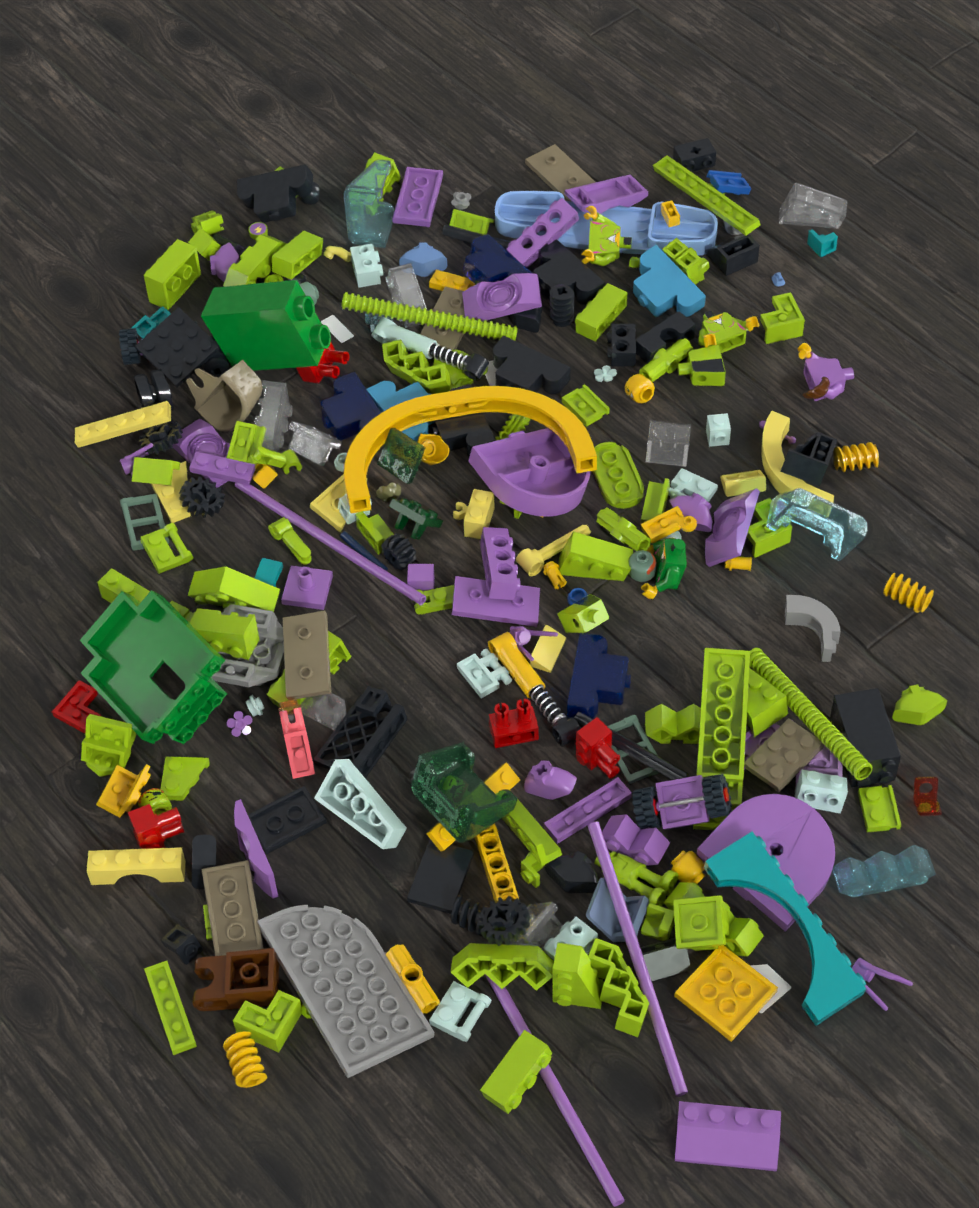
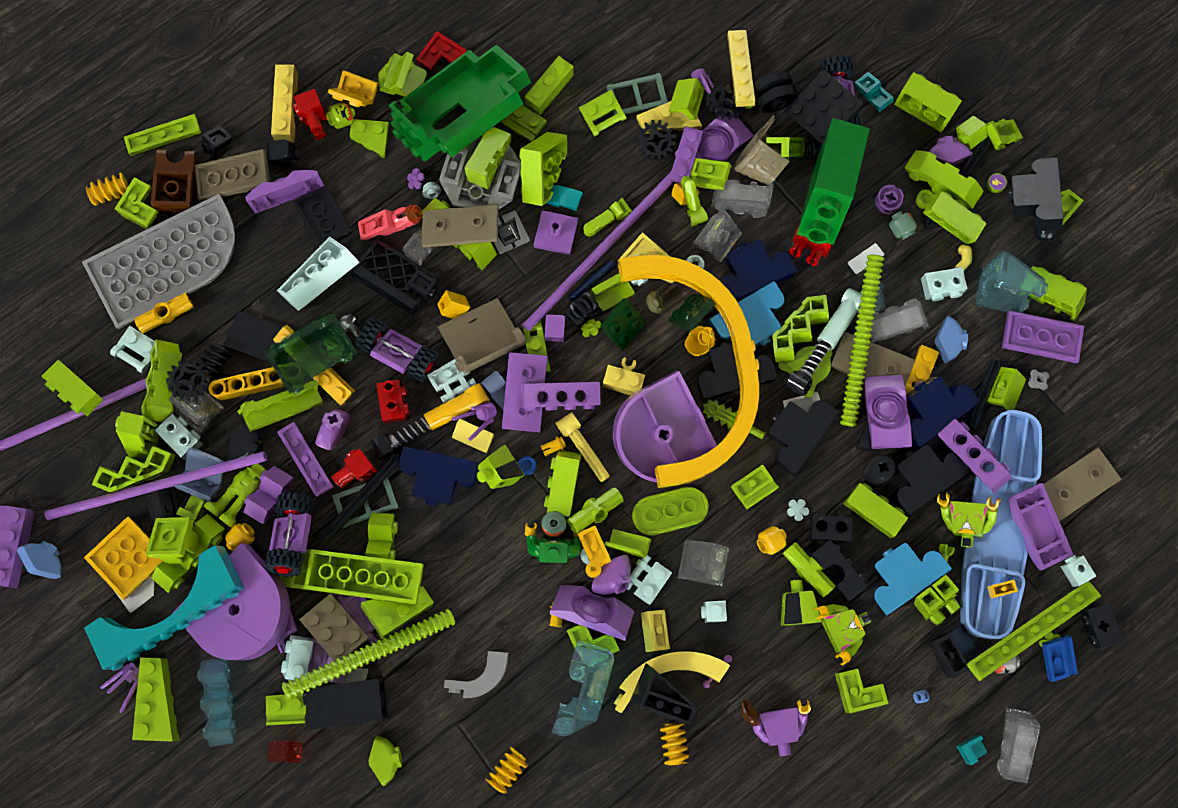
camera: 90 degrees right, 25 degrees up
none -> medium blue piece [17,541,62,579]
none -> lime wedge [132,658,179,742]
none -> plate [356,317,438,382]
none -> yellow panel [437,290,470,319]
none -> dark tan door [438,298,526,374]
none -> sand blue panel [481,370,506,410]
none -> lime plant [581,319,602,337]
none -> lime fence [766,137,806,157]
none -> light aqua brick [1060,555,1096,587]

